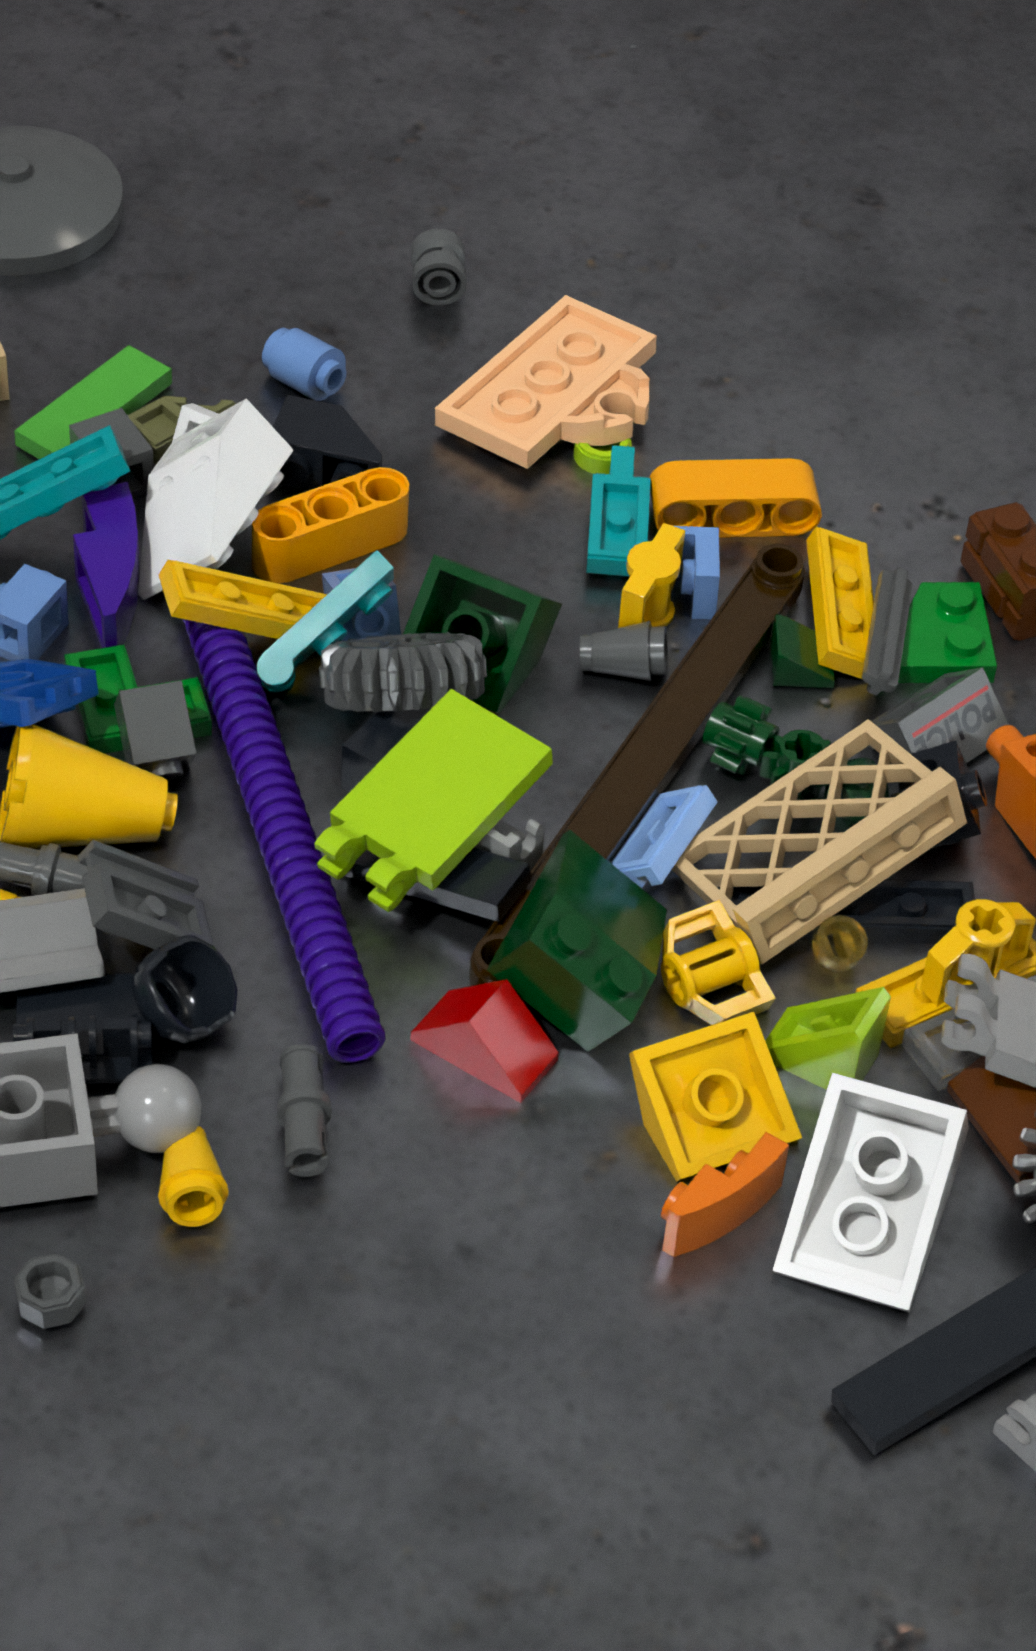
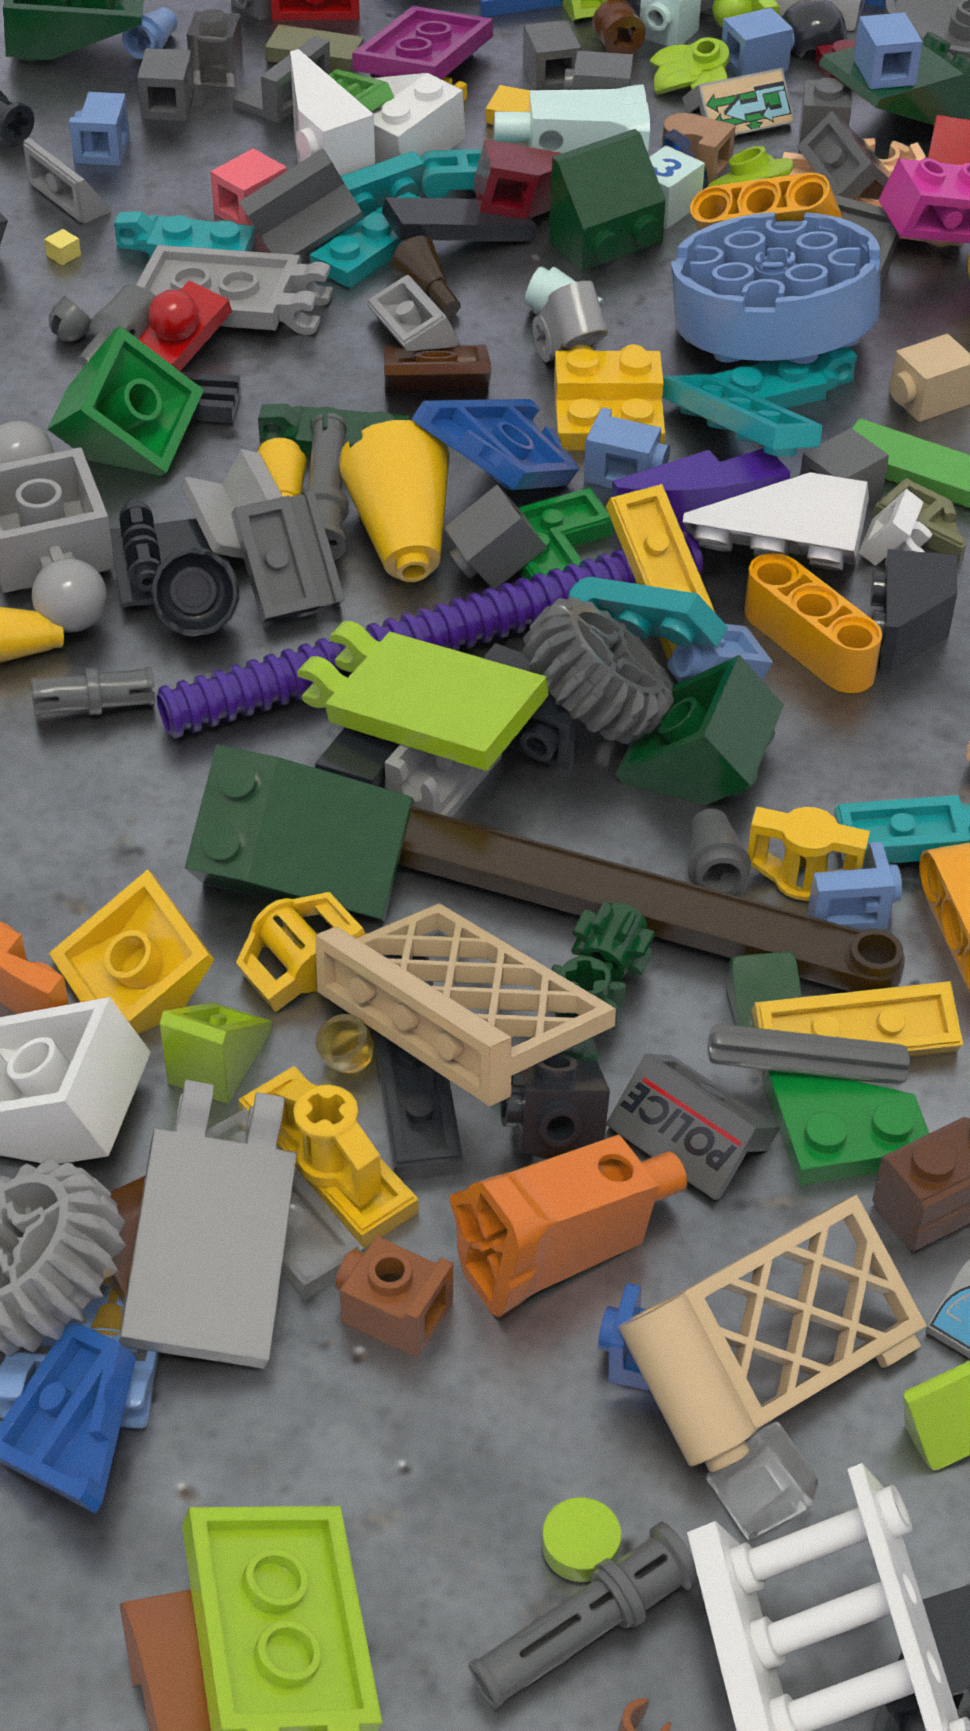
camera: 85 degrees right, 0 degrees up
red slope [410,979,559,1103] -> none
light blue tile [611,785,718,888] -> none

